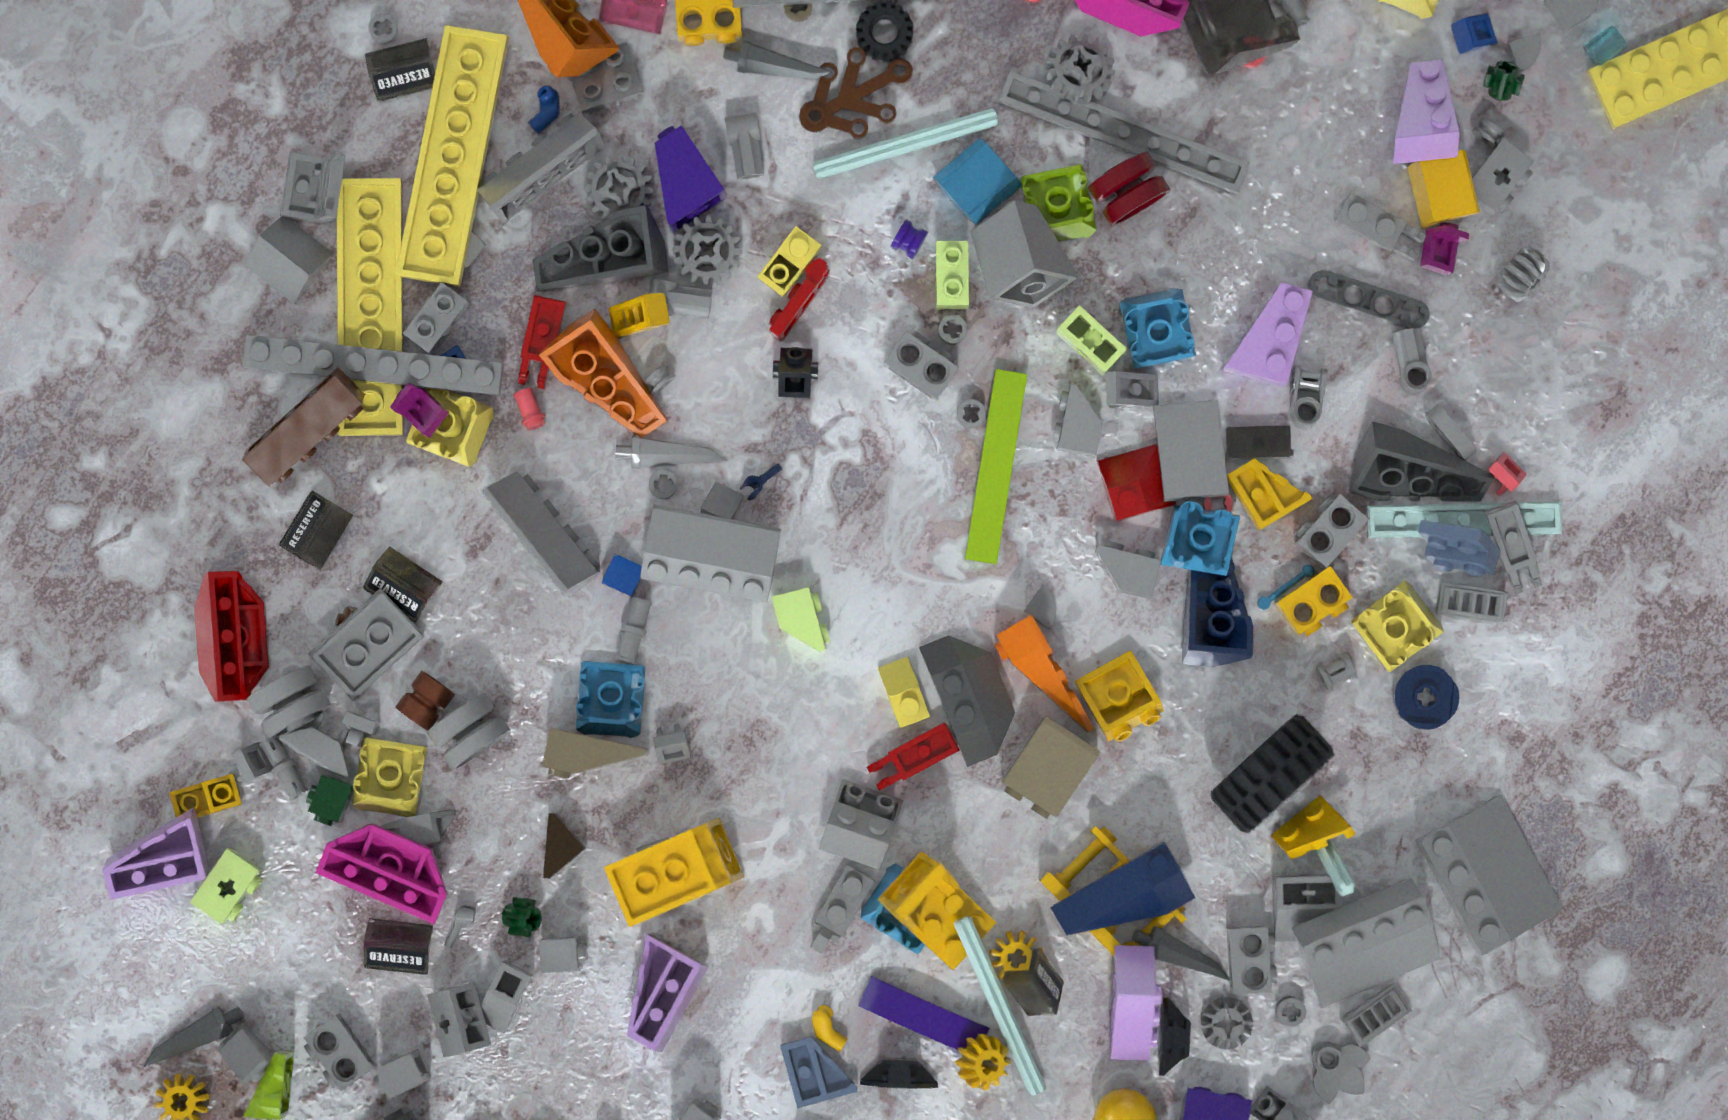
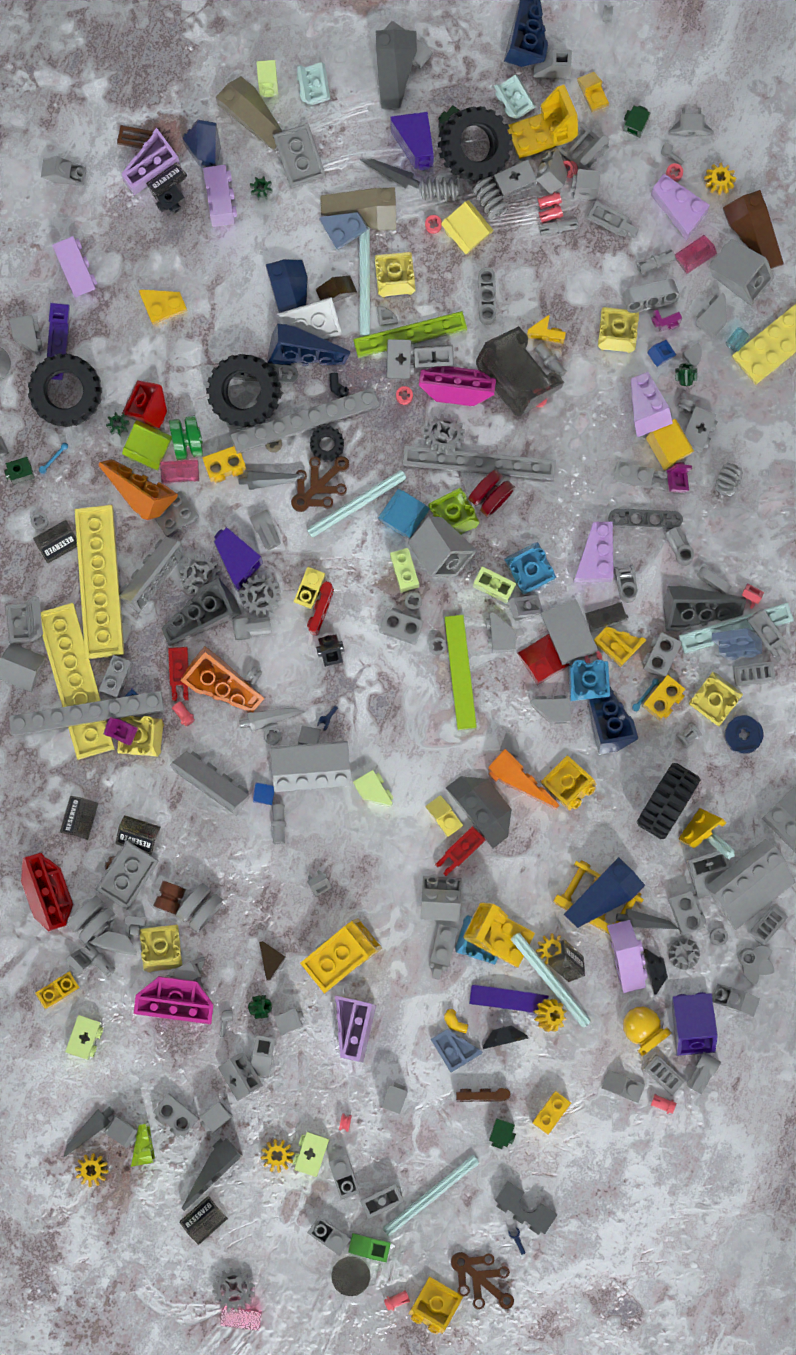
camera: 15 degrees left, 5 degrees down
lavender wedge [102,807,210,900] -> none
reddish brown brick [242,367,365,487] -> none
dark green brick [306,775,354,826] -> none
clear smoke panel [364,918,433,975] -> none
blue arm [528,85,560,134] -> none
dark tan slope [542,728,649,778] -> none
dark azure slope [576,661,646,738] -> none
yellow slope [609,293,670,339] -> none
dark purple wheel [890,219,928,260] -> none
dark tan slope [1001,716,1101,819] -> none

